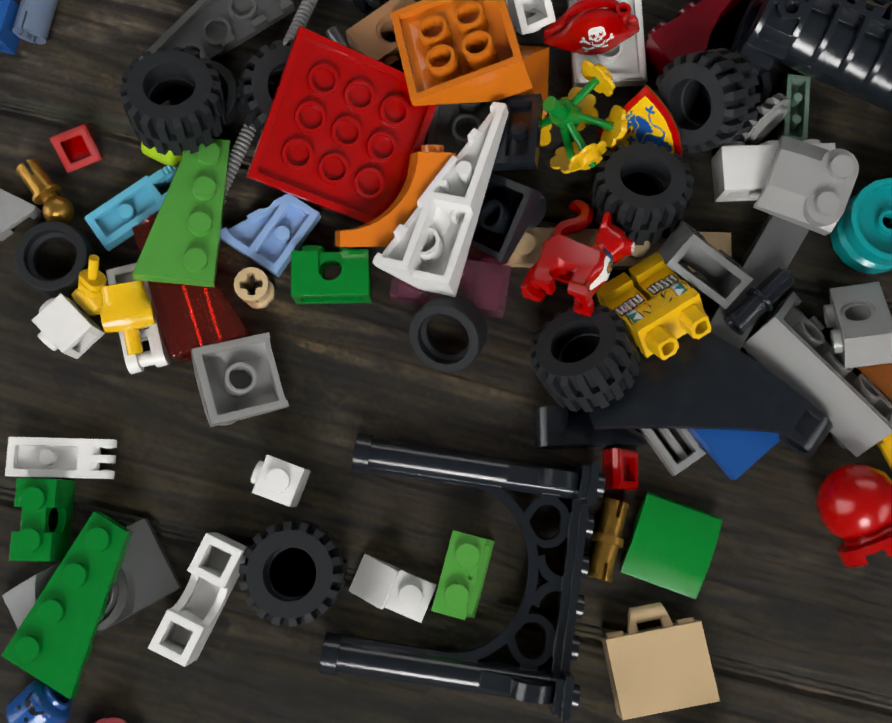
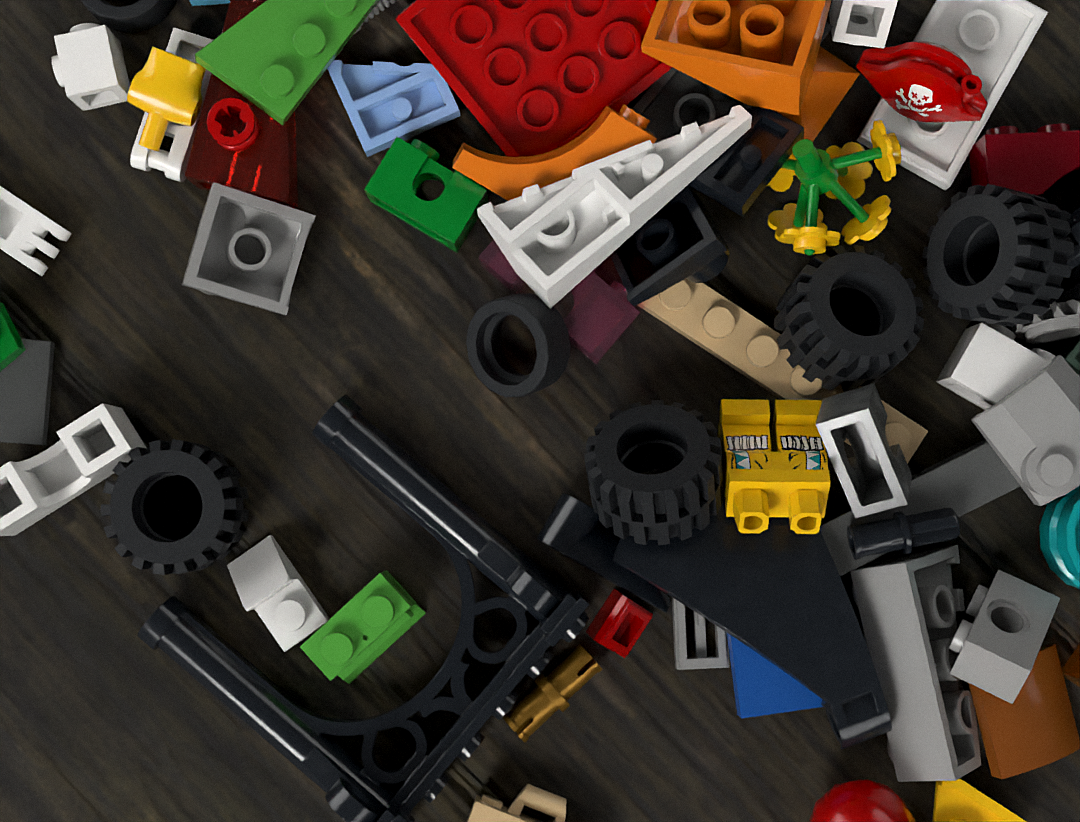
camera: 30 degrees right, 5 degrees up
yellow piece [71,255,107,316] -> none
tan bush [234,267,275,309] -> none
white brick [251,455,311,507] -> none
red animal [520,200,635,317] -> none
shield [596,85,683,163] -> none
green slope [619,491,723,599] -> none
none -> red bush [207,98,260,152]

